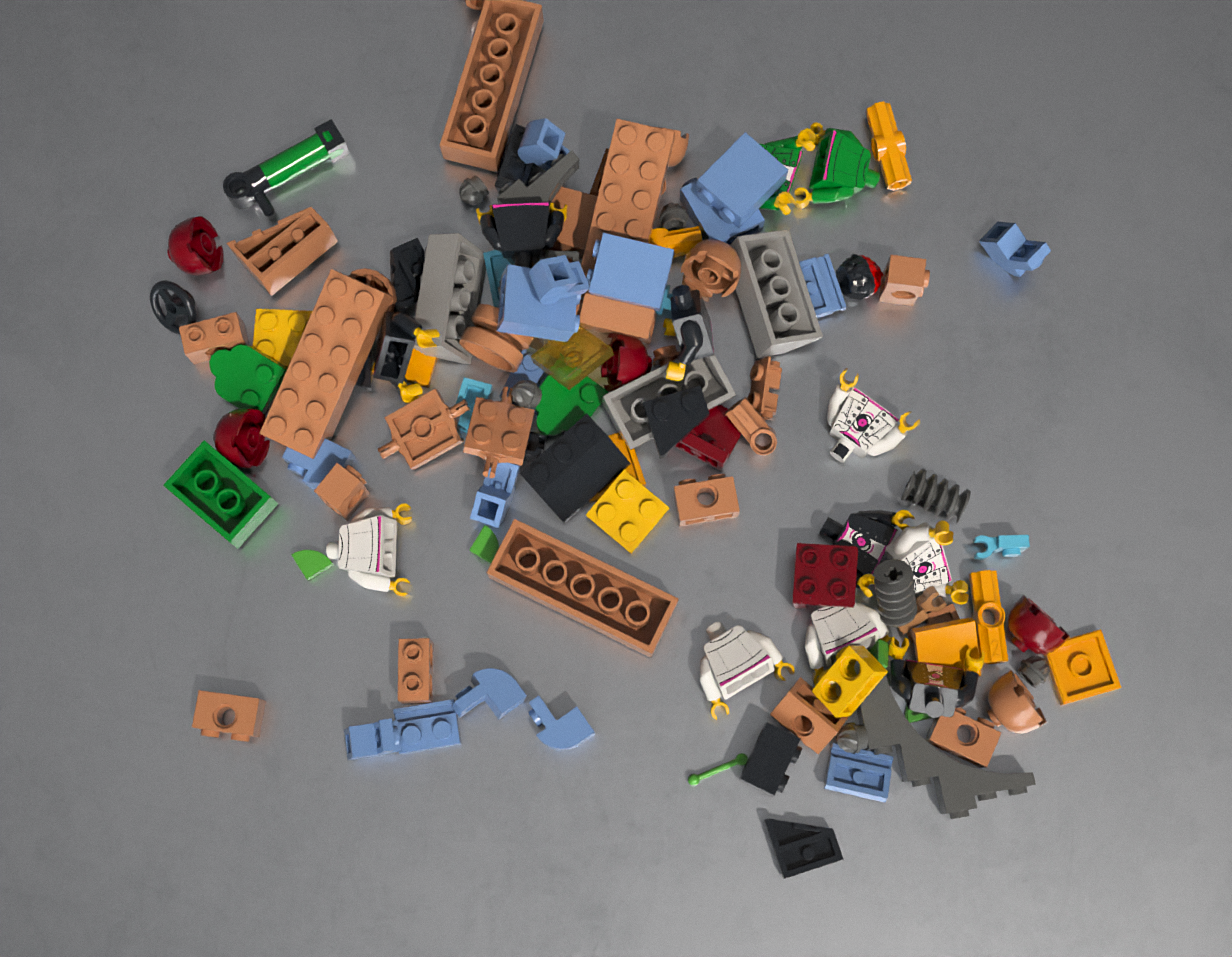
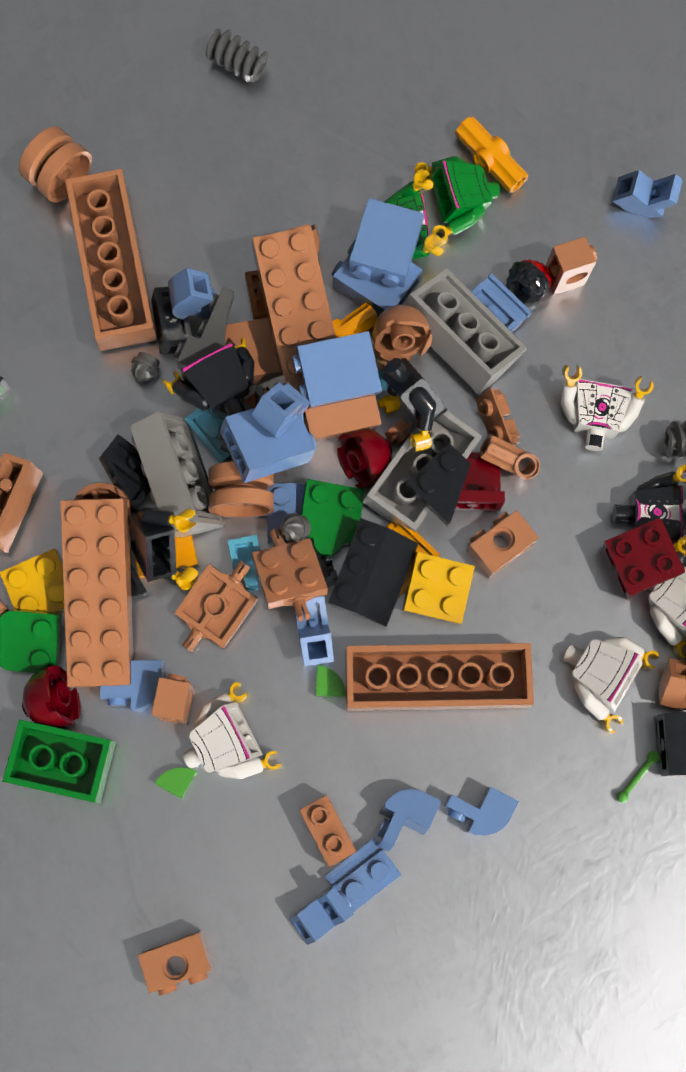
camera: 35 degrees left, 0 degrees up
clear yellow plate [531,325,614,390] -> none
dark grey plate [659,202,688,231] -> none

